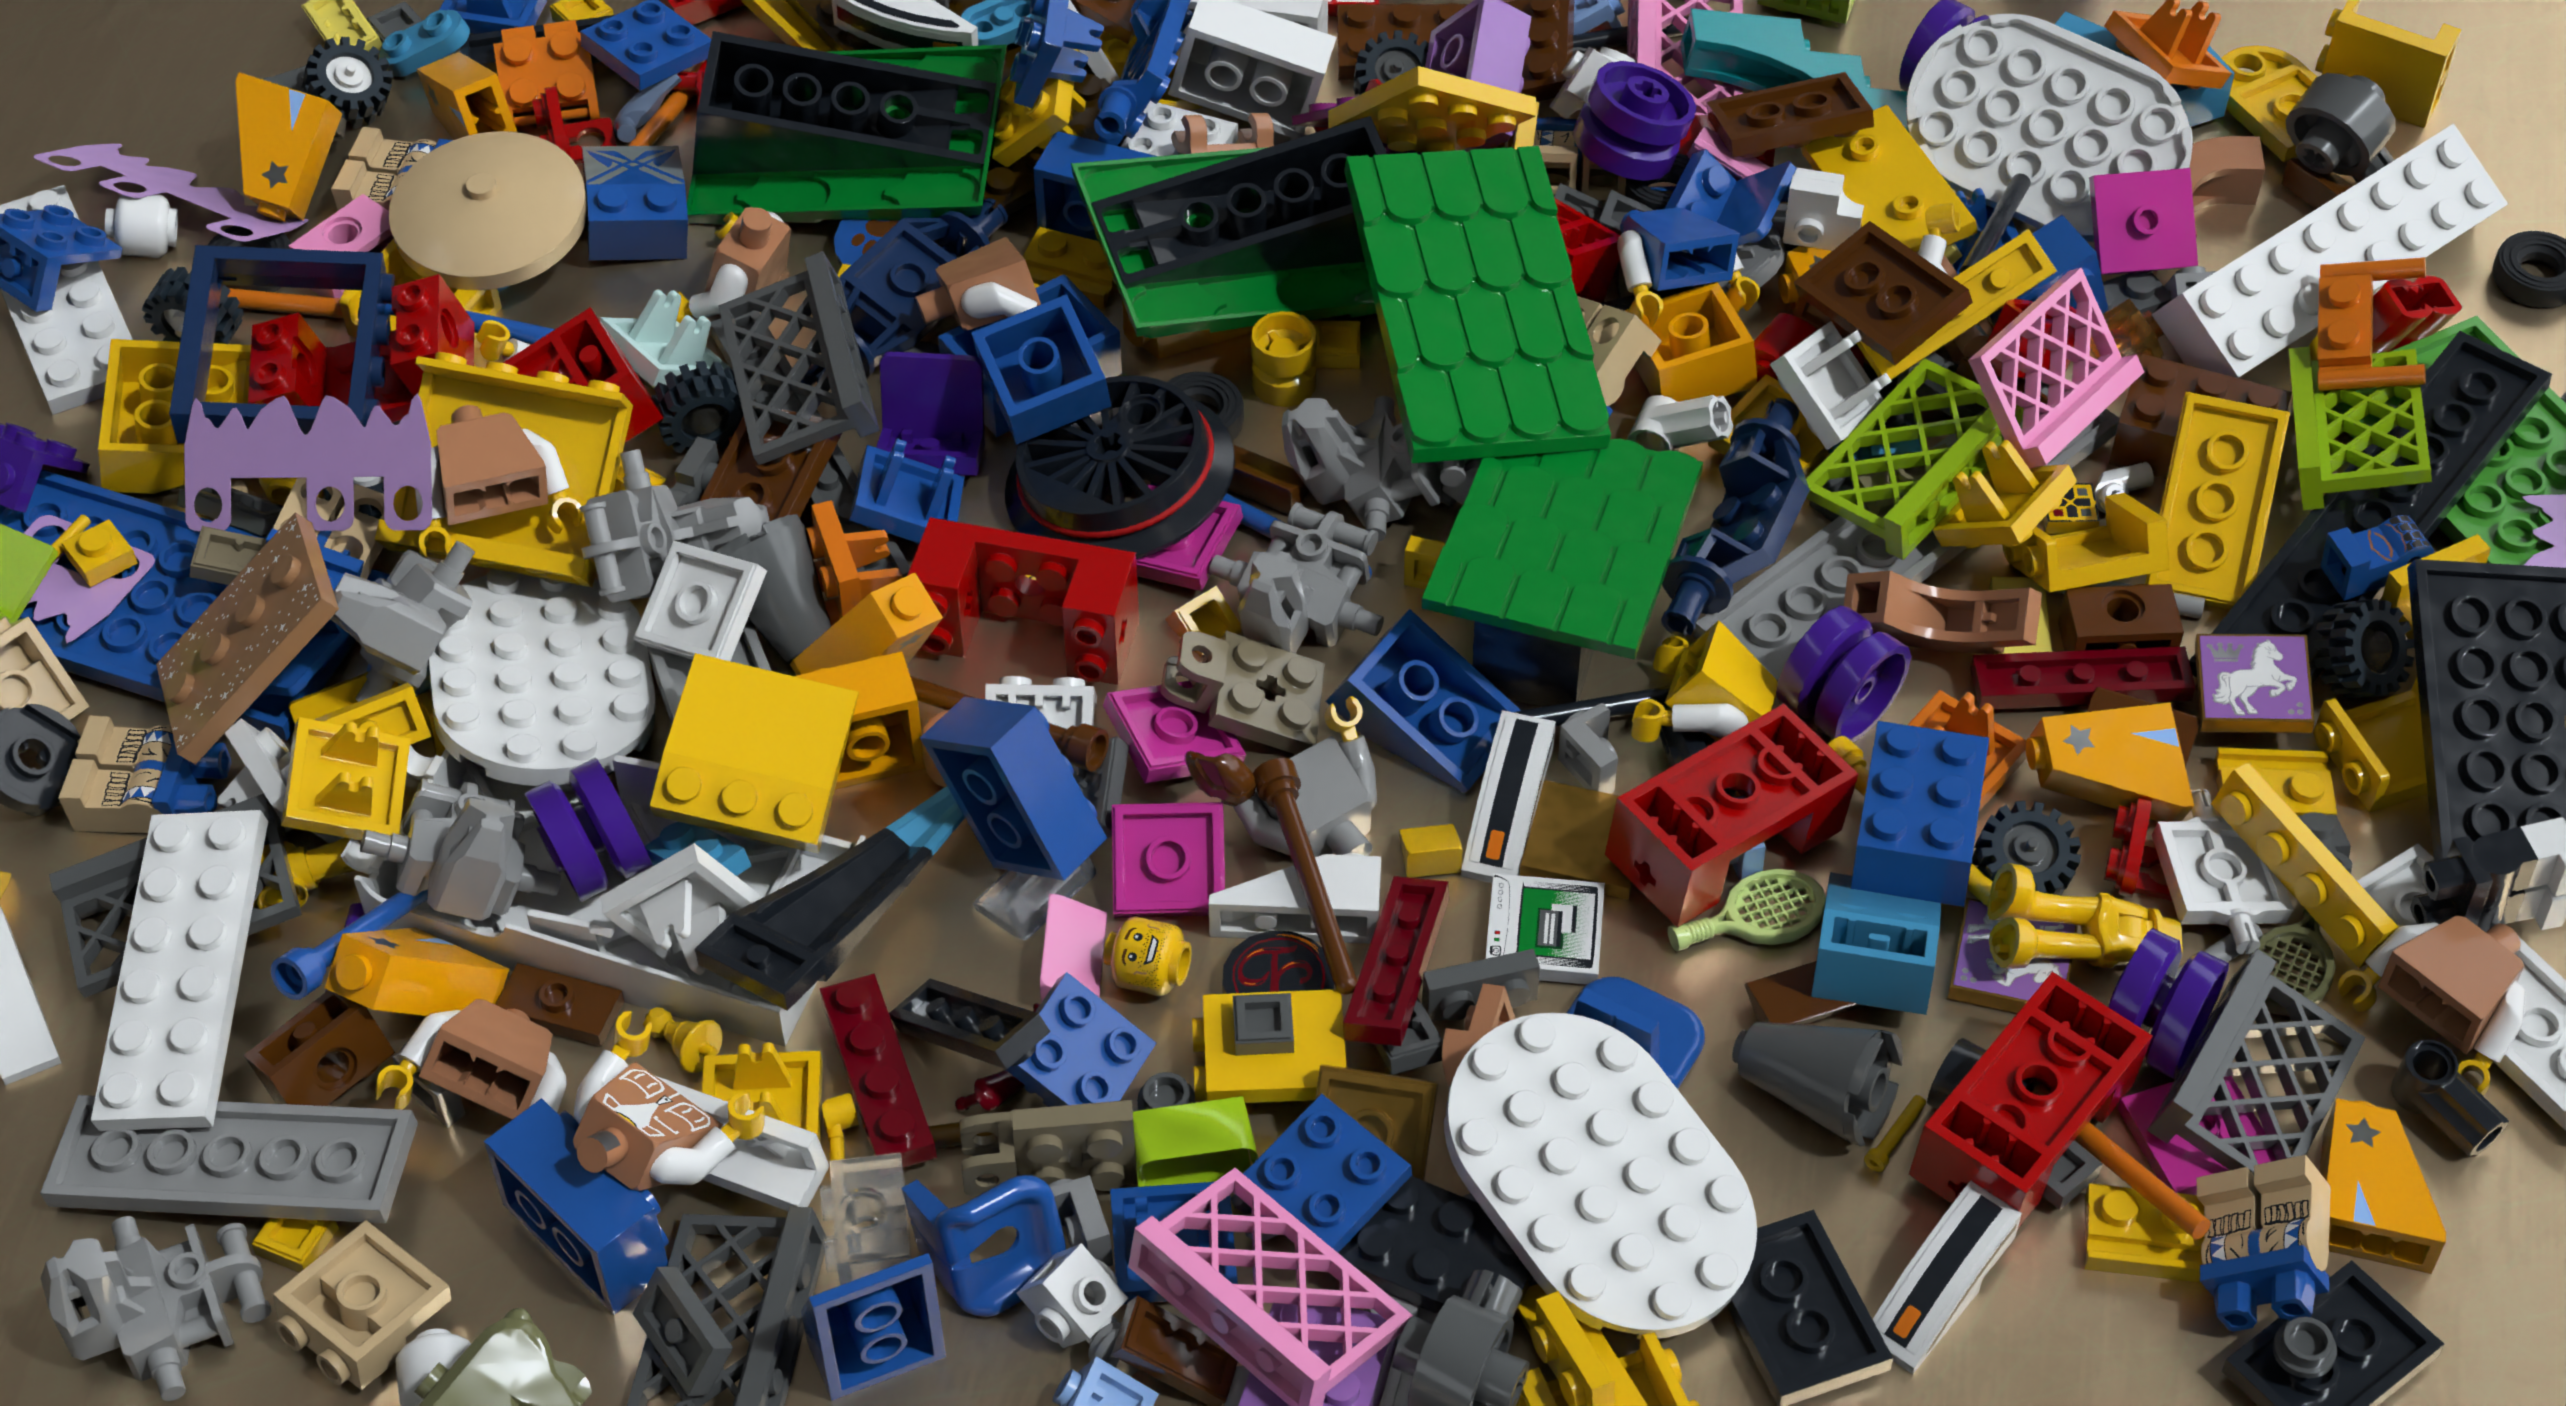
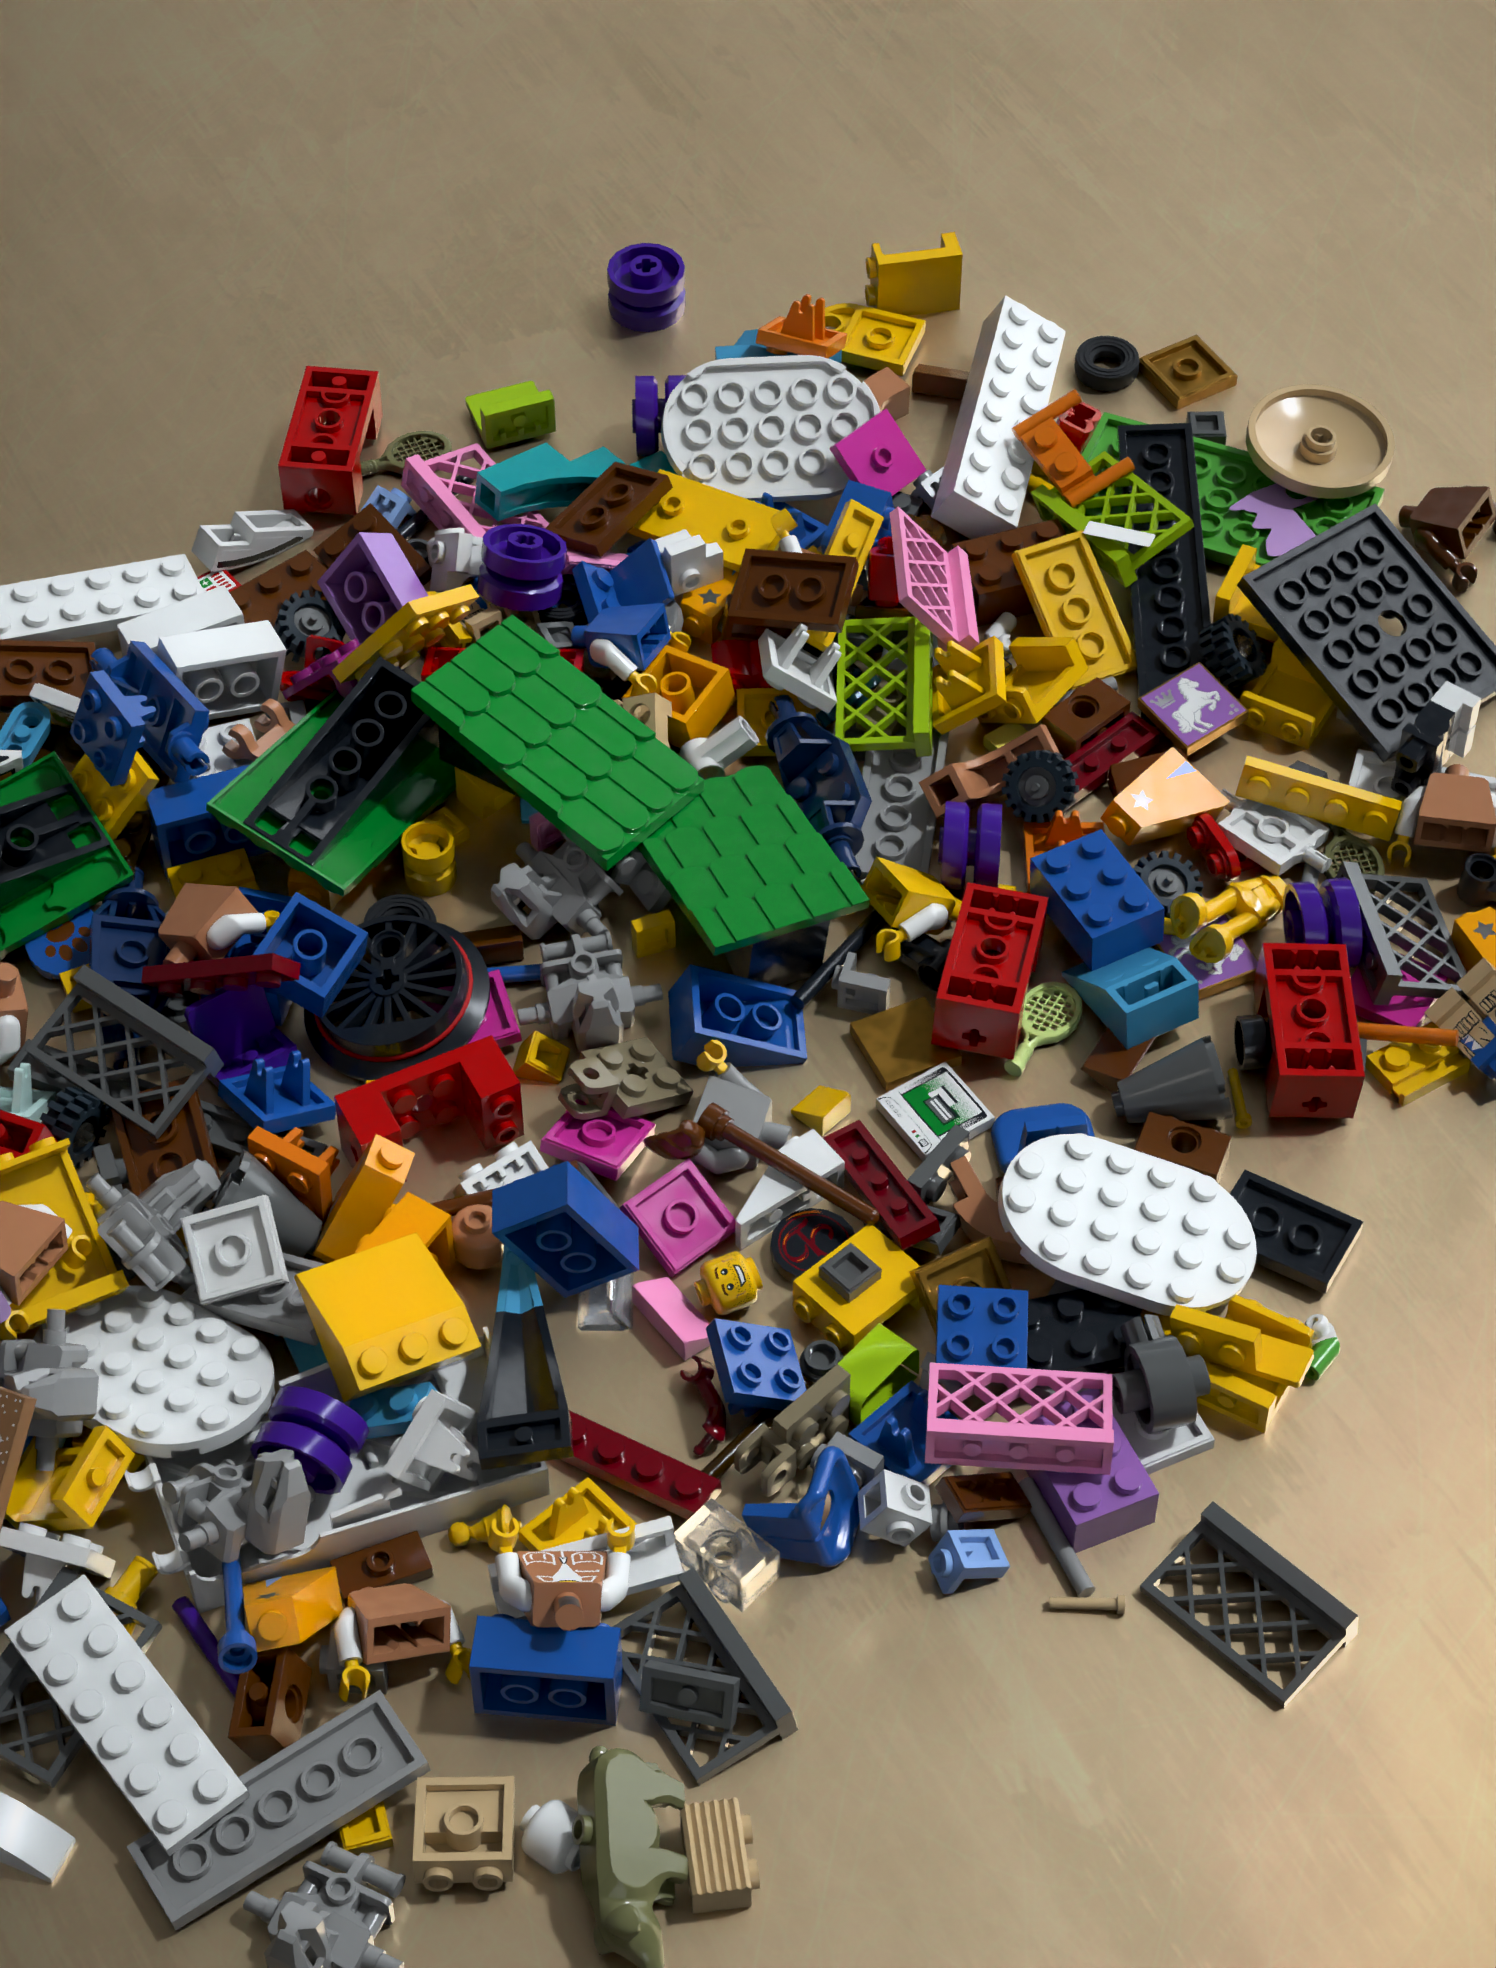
camera: 40 degrees left, 0 degrees up
yellow plate [281,717,411,841] -> none
blue slope [801,1253,946,1401] -> none
yellow hand [822,1093,859,1178] -> none
black plate [889,978,1051,1070] -> none
white slope [1461,710,1556,883] -> none
white slope [1873,1181,2022,1374] -> none
black bar [1959,173,2031,274] -> none
yellow plate [2214,747,2337,817] -> none
dark grey piece [2285,73,2396,183] -> none
blue leg [2320,515,2434,601] -> none
none -> dark red plate [141,953,301,998]
none -> black wheel [1001,750,1079,823]
none -> white sticker [1083,521,1156,547]
none -> reddish brown brick [1134,1112,1232,1184]

